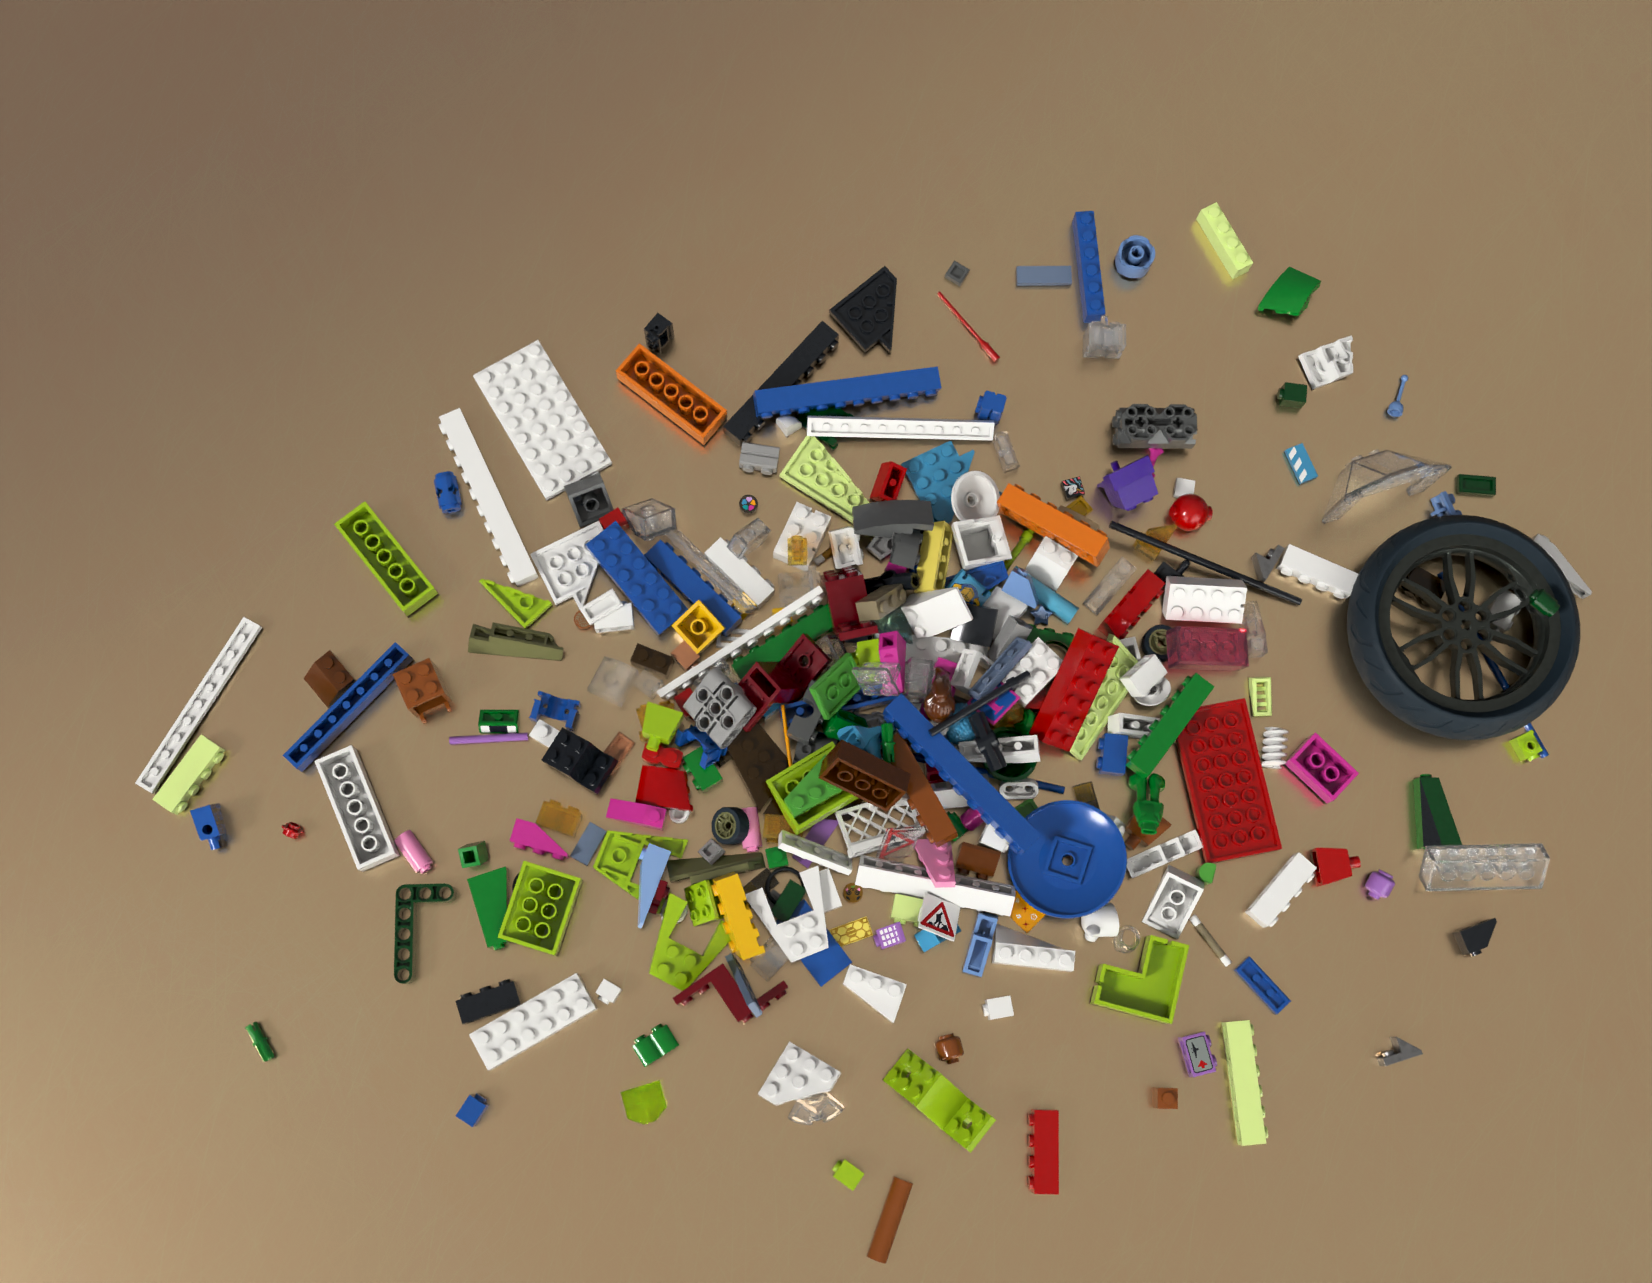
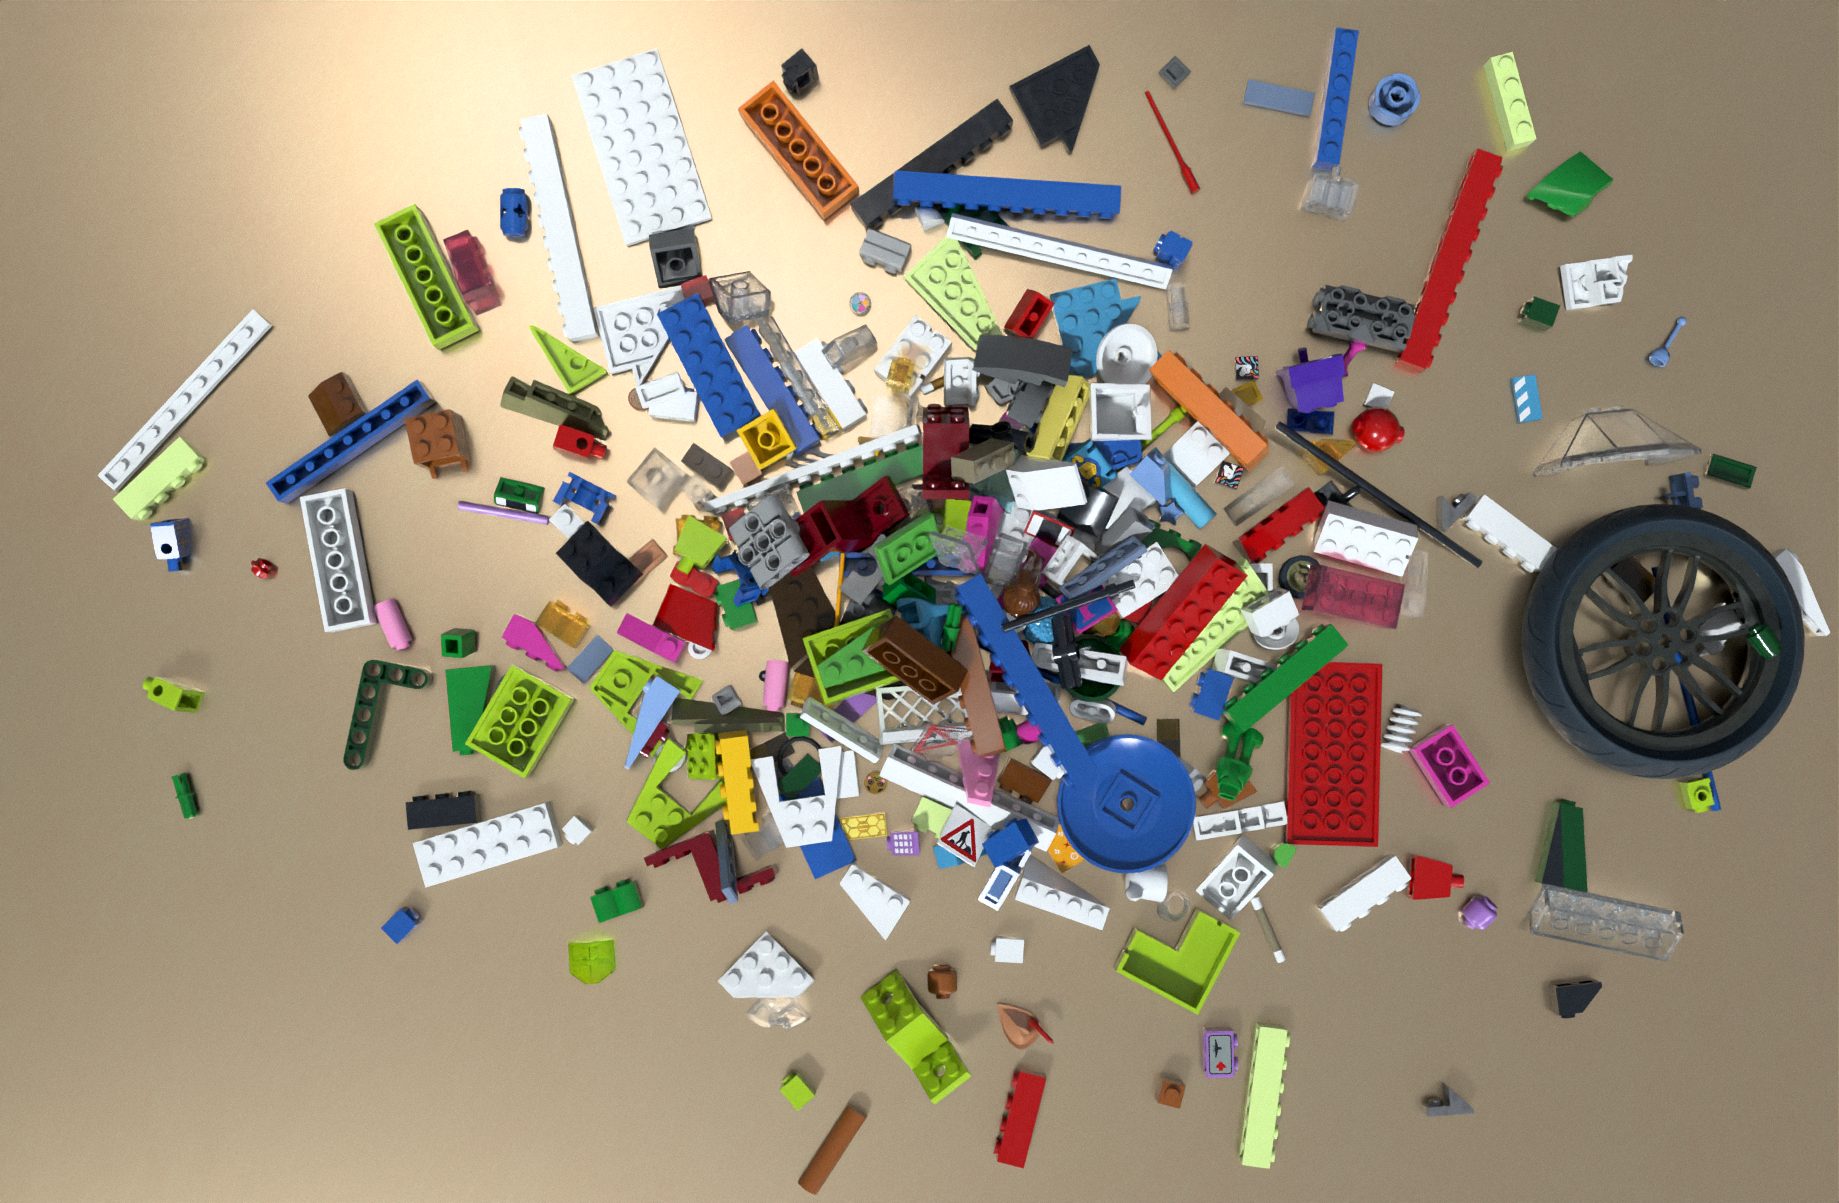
camera: 25 degrees right, 10 degrees up
black wheel [712,807,749,844] -> none
blue tile [1234,956,1291,1015] -> none
yellowish green slope [1248,677,1272,716] -> none
none -> lime torso [143,677,205,713]
none -> clear pink wedge [443,229,502,315]
none -> red torso [553,424,607,459]
none -> blue brick [982,818,1040,868]
none -> nougat piece [997,1003,1054,1049]
none -> slope [1023,511,1075,548]
none -> tile [1214,461,1244,490]
none -> clear blue slope [1287,408,1335,435]
none -> red brick [1395,148,1503,373]

